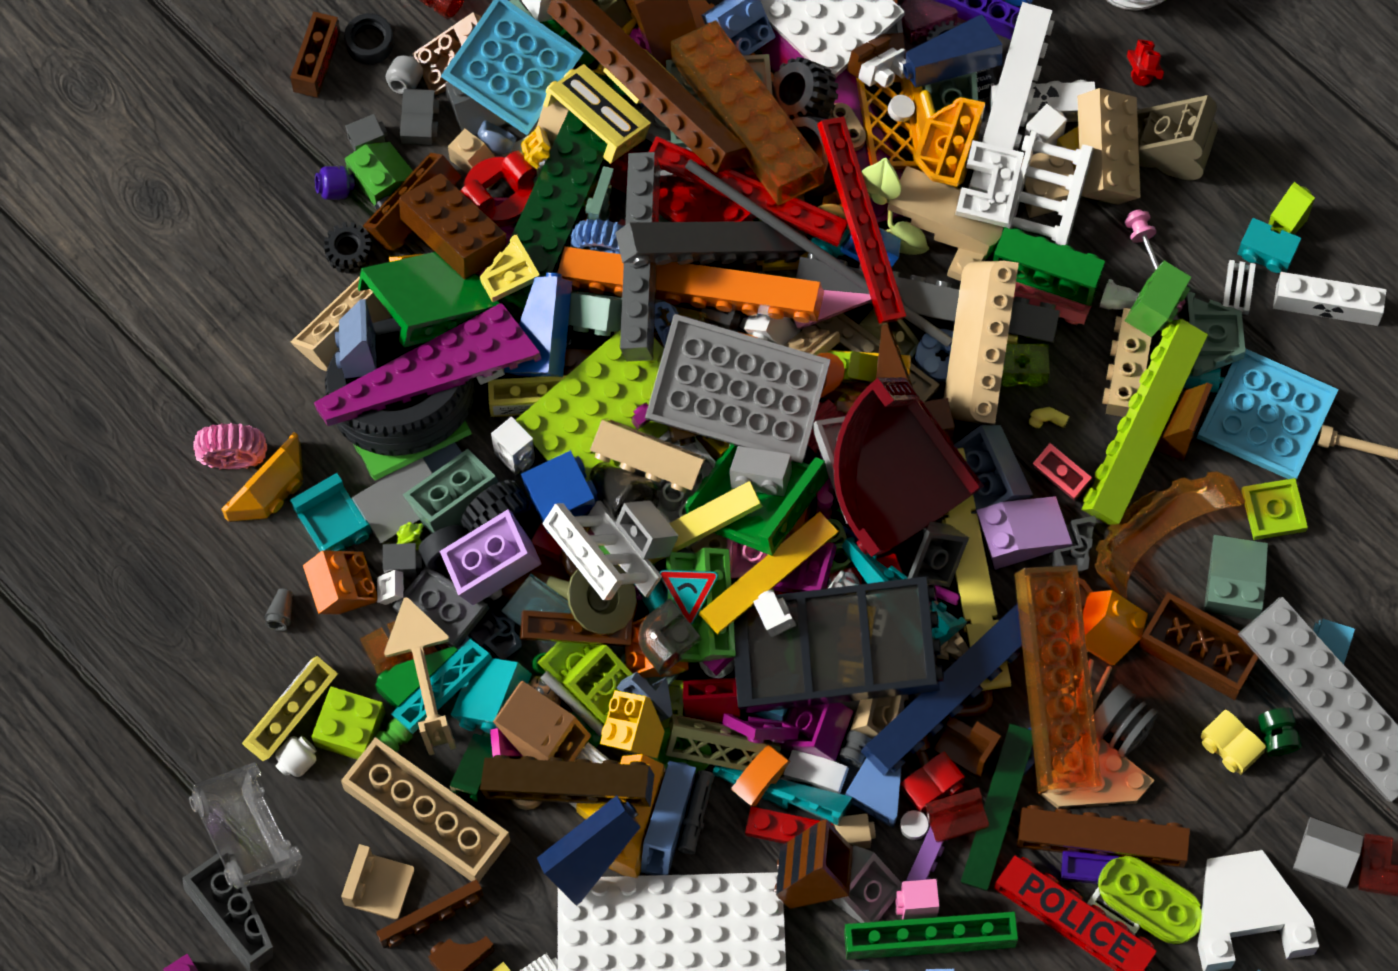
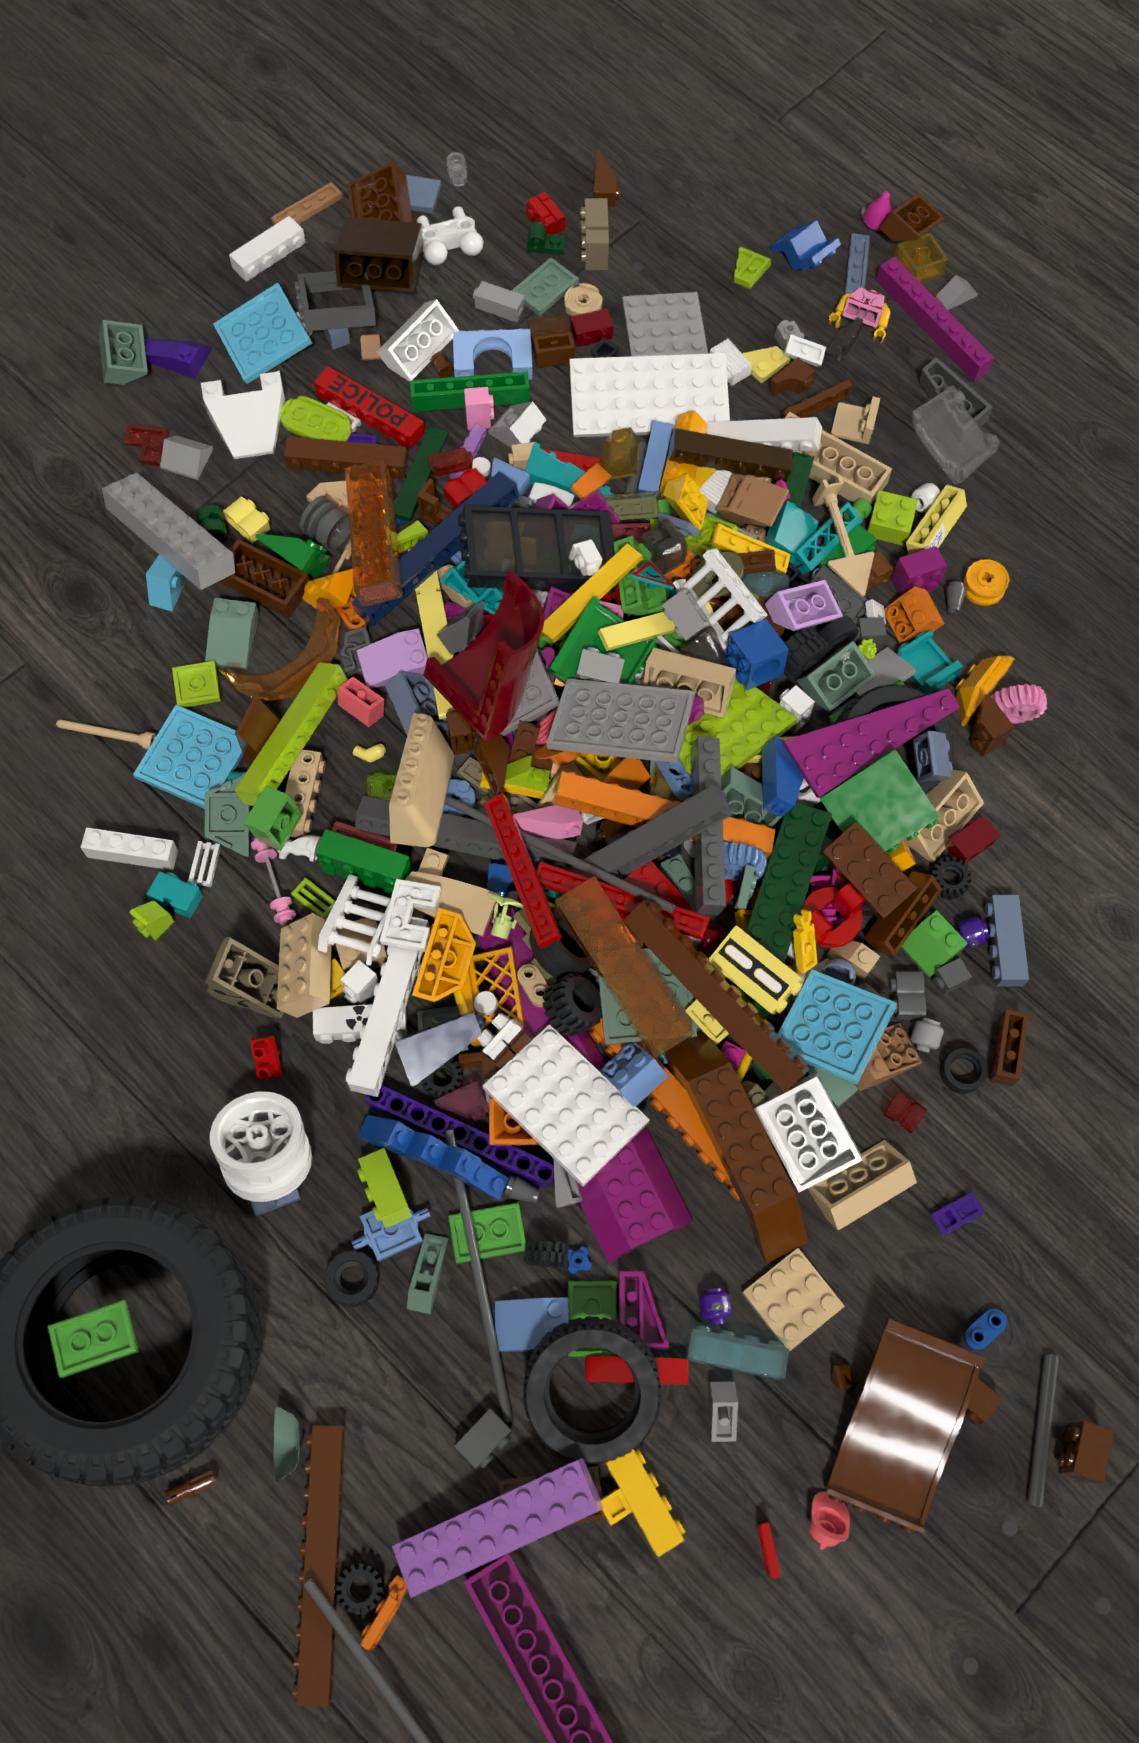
camera: 175 degrees right, 0 degrees up
light yellow wing [480,235,540,302] -> none
dark blue slope [537,795,641,906] -> none
reddish brown slope [775,819,853,909] -> none
none -> green slope [255,534,332,578]
none -> lime tile [291,877,336,920]
none -> lime slope [386,521,428,556]
none -> clear yellow slope [600,427,640,479]
none -> white brick [706,417,822,452]
none -> yellow tile [710,523,791,575]
none -> magenta brick [891,546,947,597]
none -> dark red brick [945,816,1000,866]
none -> light orange wheel [963,559,1009,606]
none -> reddish brown slope [970,693,1014,757]
none -> sand blue brick [985,895,1029,987]

